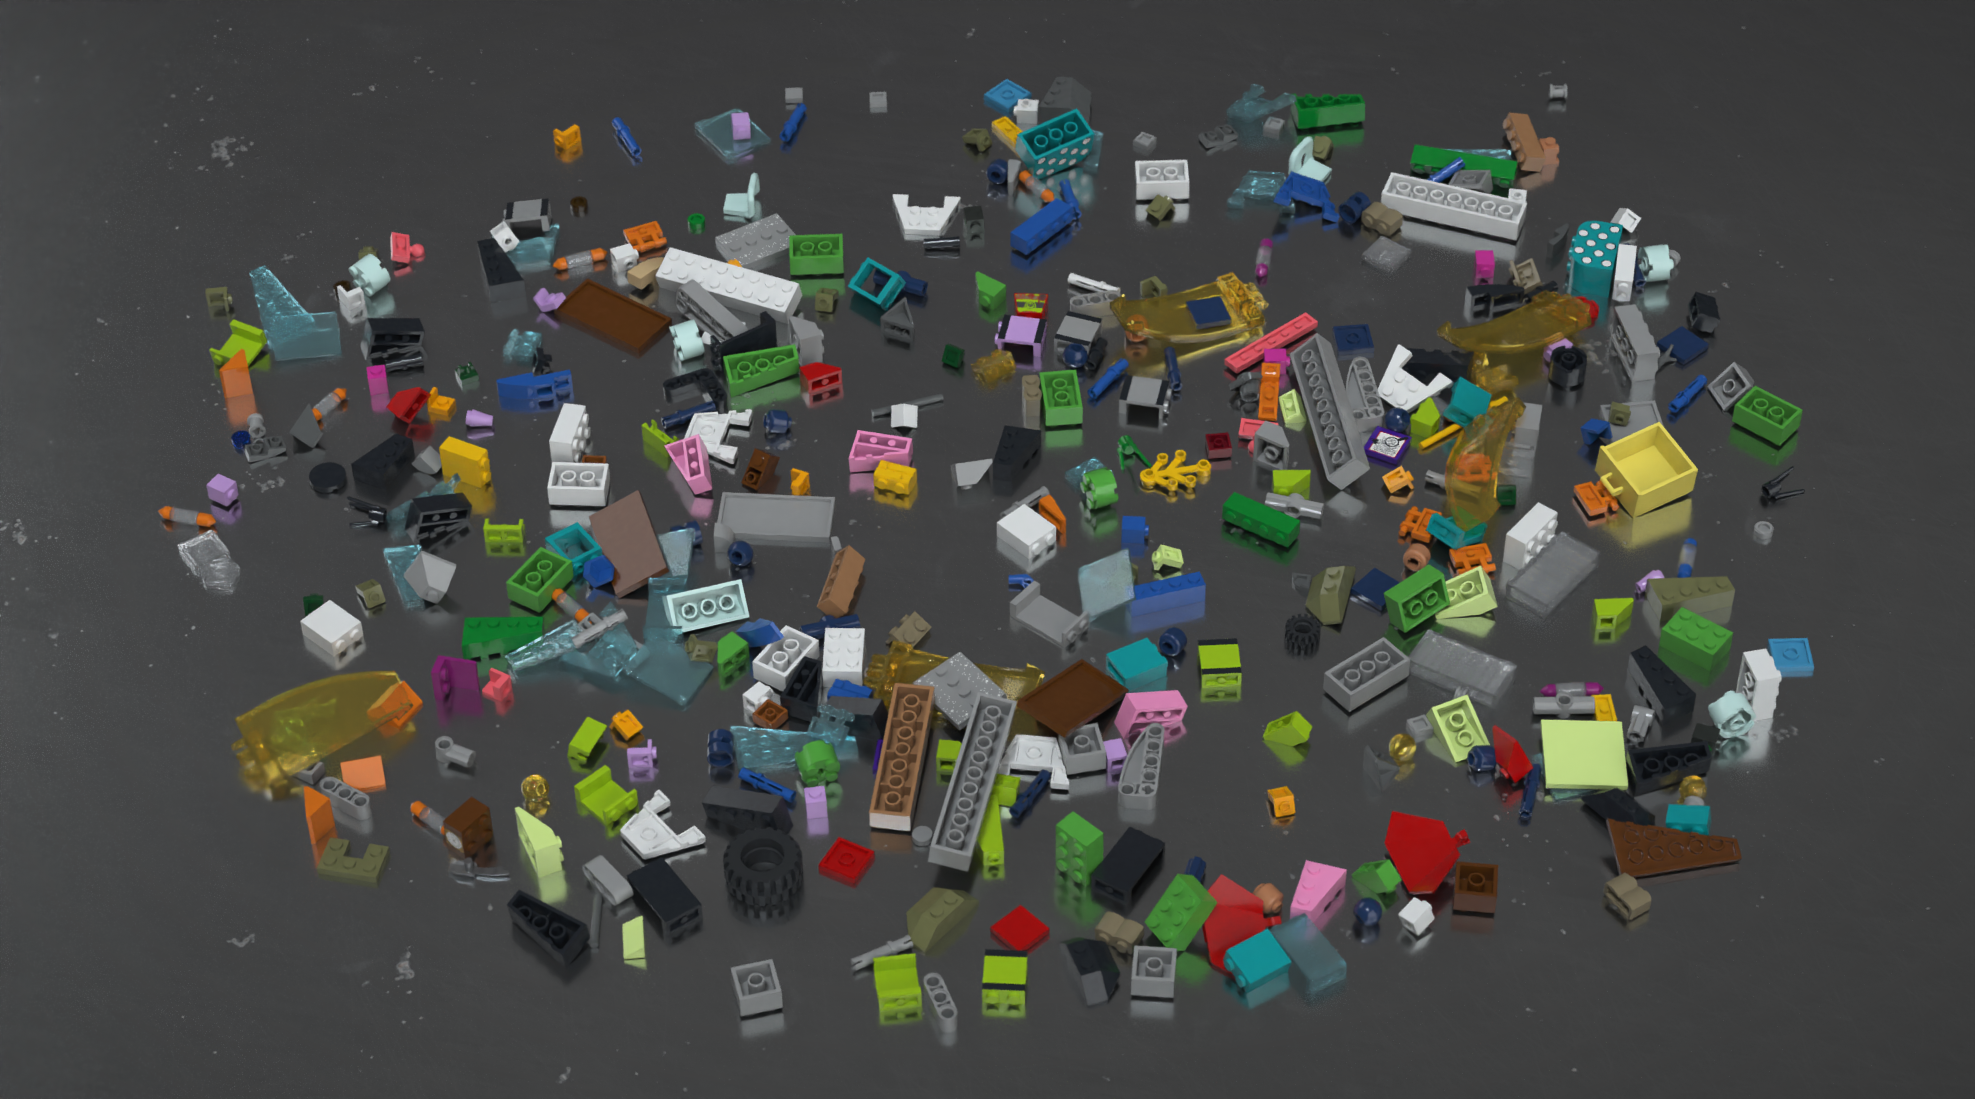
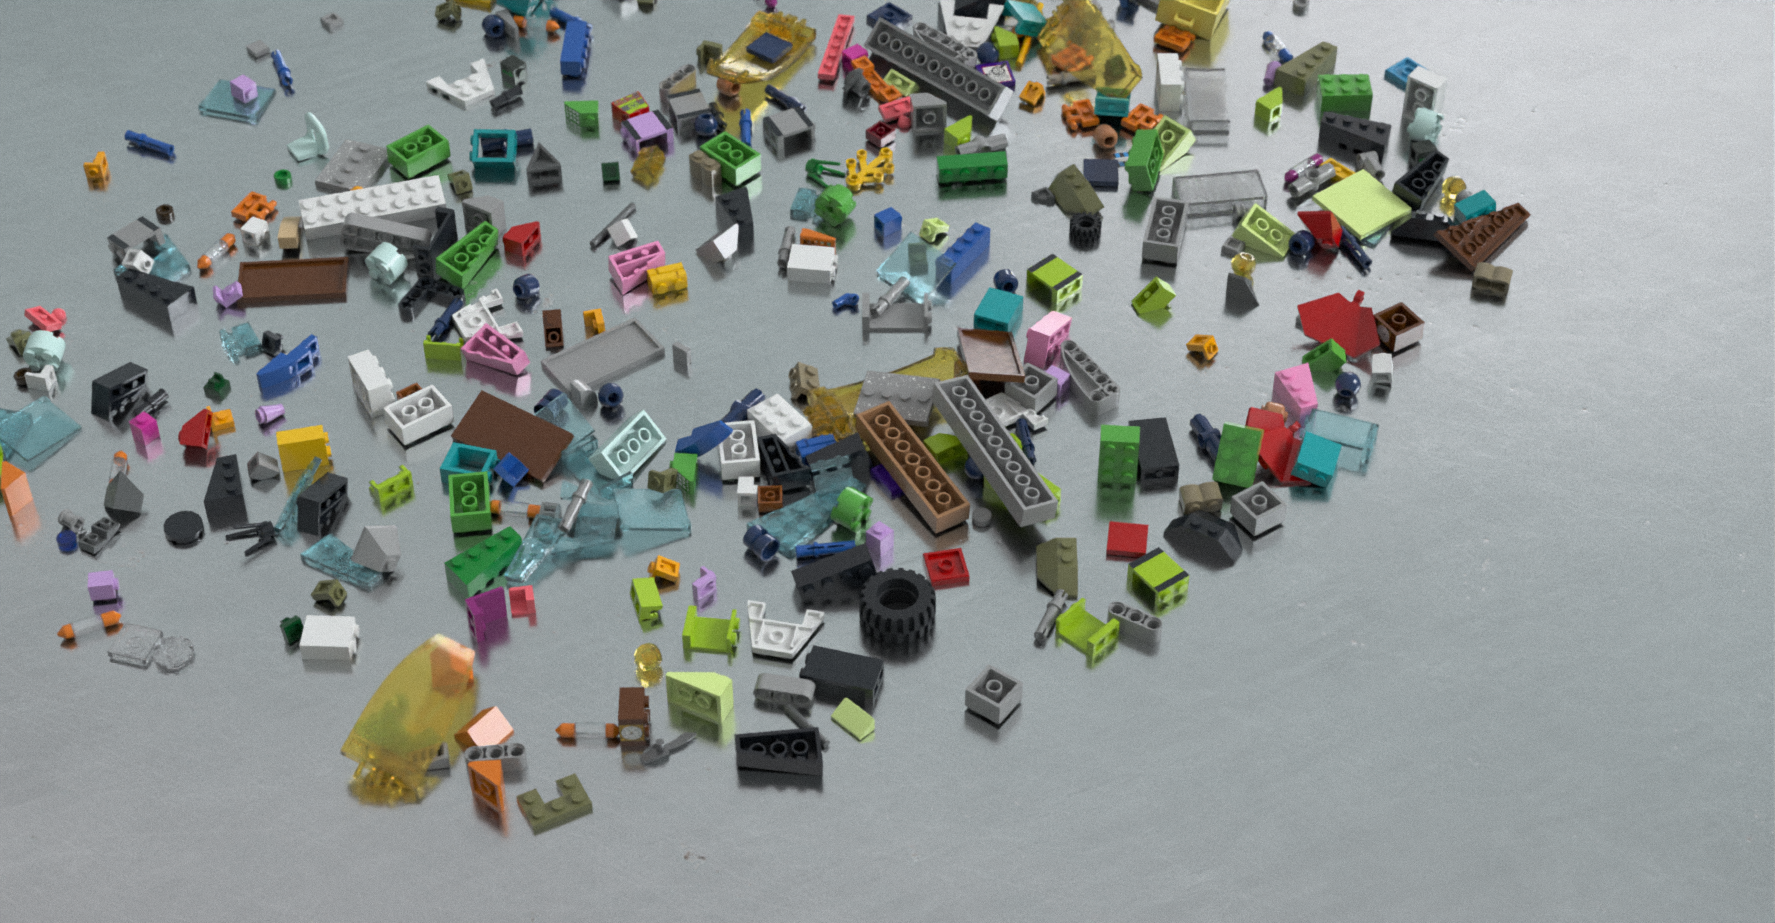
camera: 40 degrees left, 0 degrees up
light grey piece [435,736,476,768] -> none
medium nougat brick [817,545,865,618] -> none
white pin [1068,273,1120,292] -> none
none -> light grey pin [870,276,910,318]

